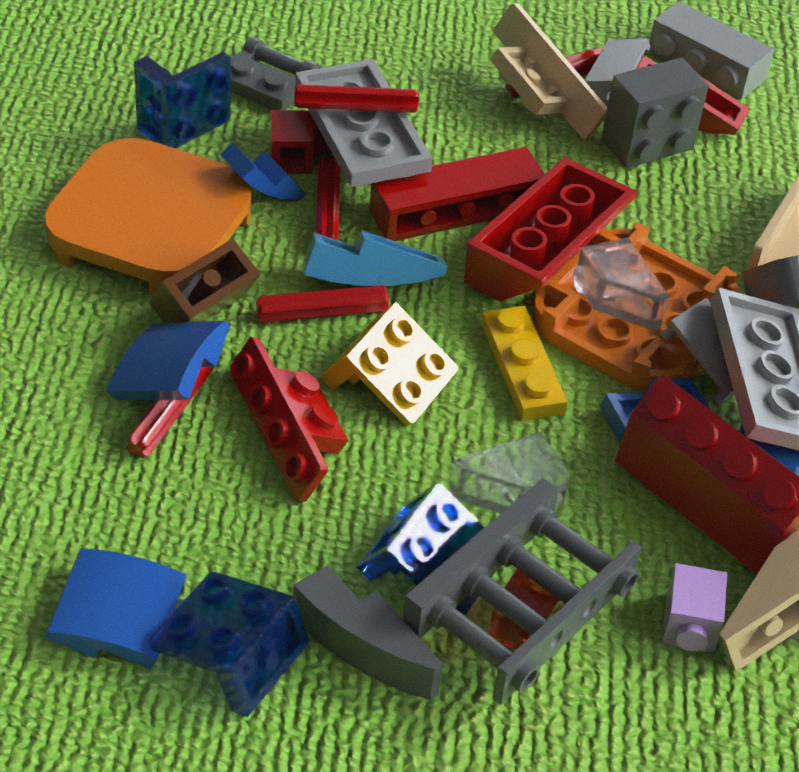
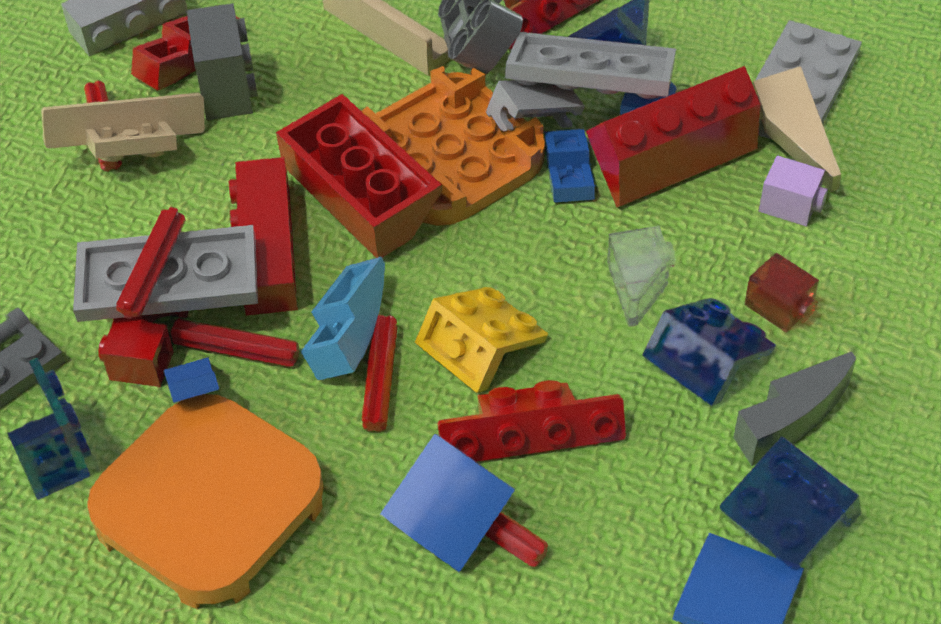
camera: 70 degrees left, 5 degrees up
reddish brown brick [149,238,261,323] -> none
dark grey fence [403,478,642,705] -> none
yellow plate [481,306,568,421] -> none
clear slope [573,237,669,330] -> none
light grey hinge [584,38,650,107] -> none

